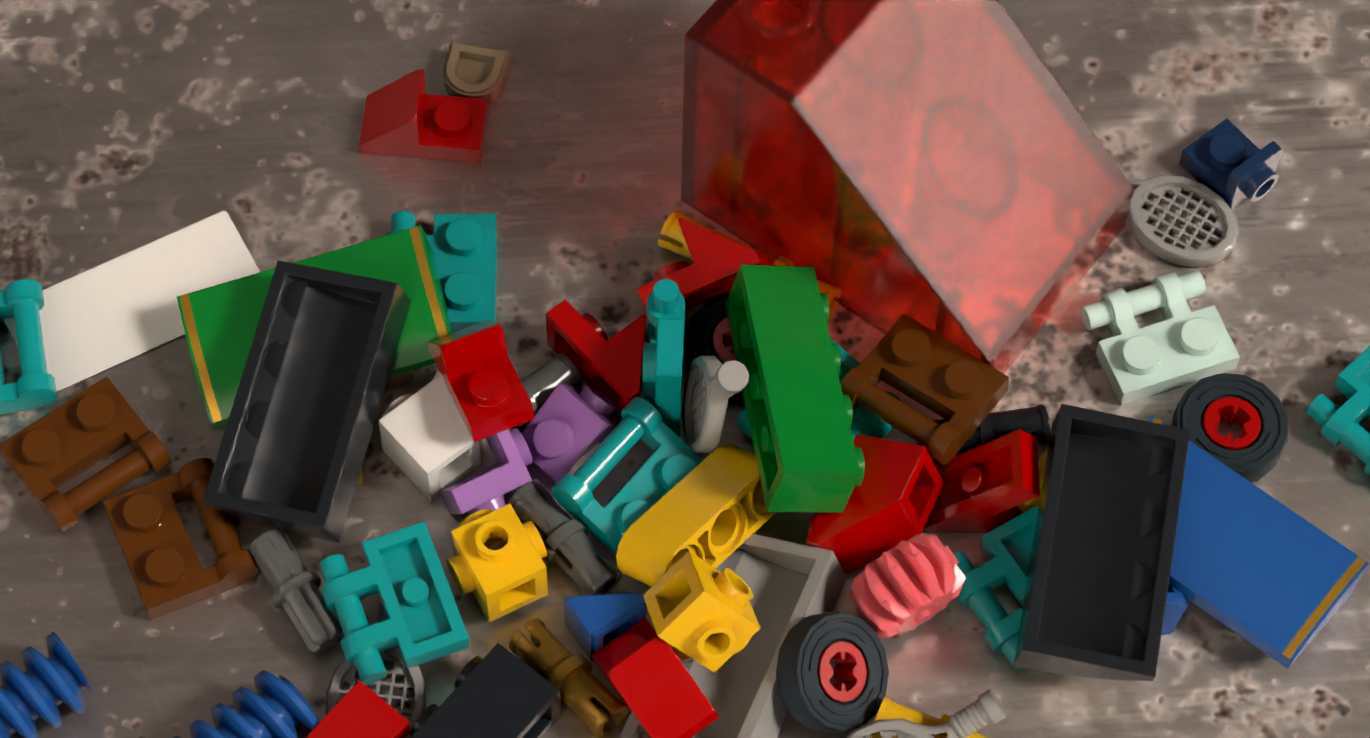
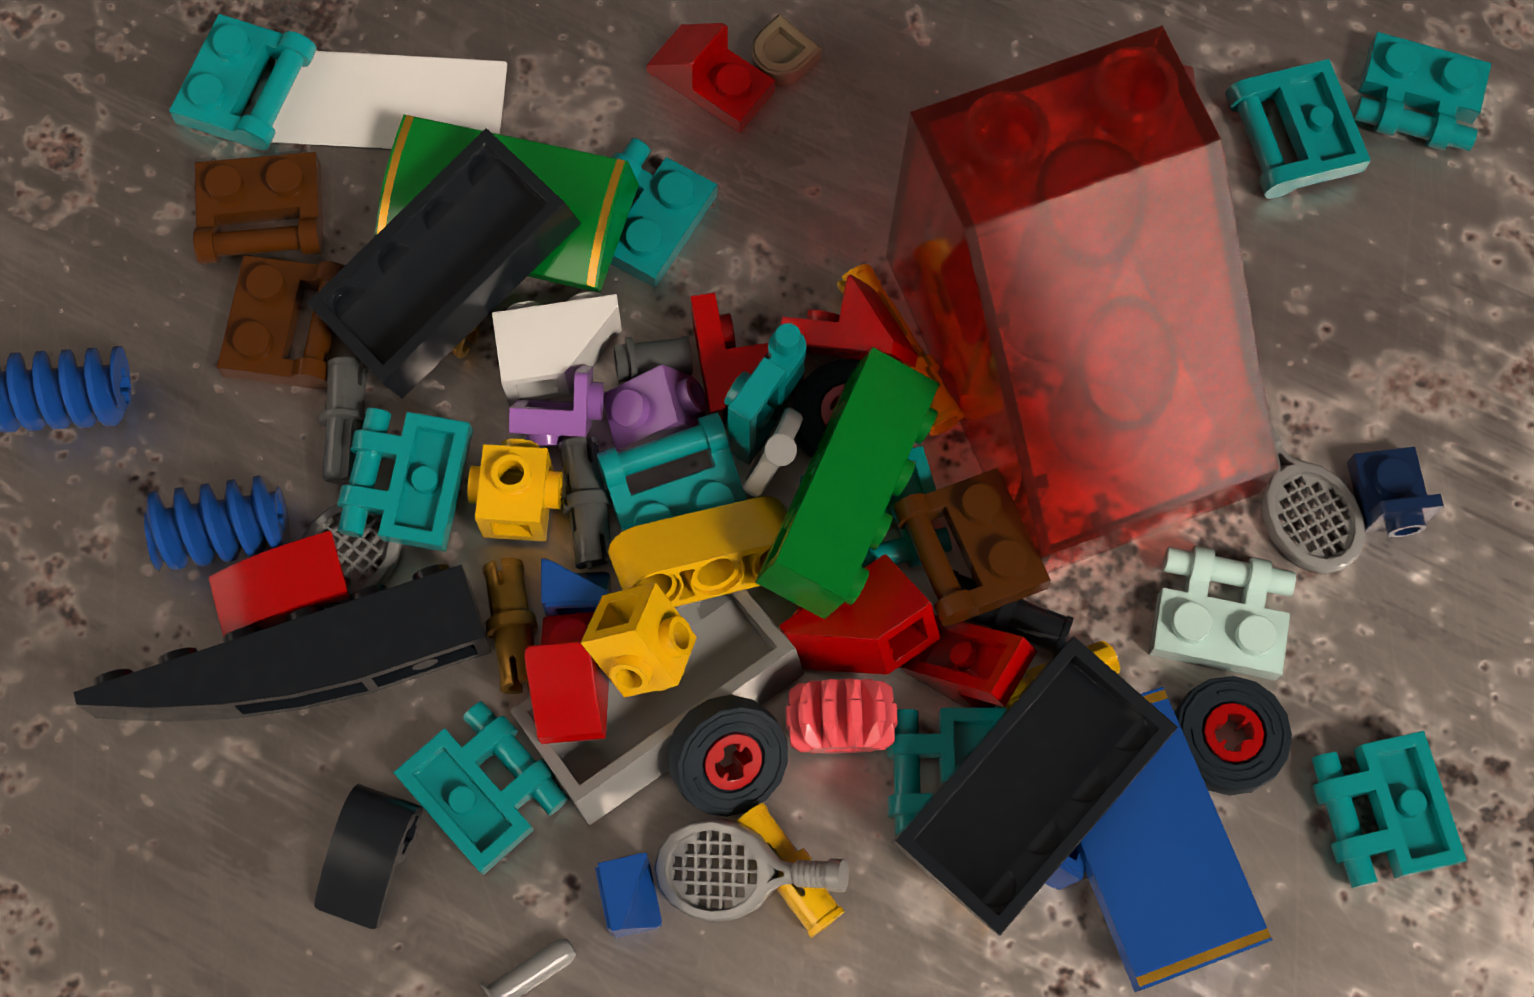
camera: 30 degrees right, 10 degrees up
red slope [427,320,535,442] -> none

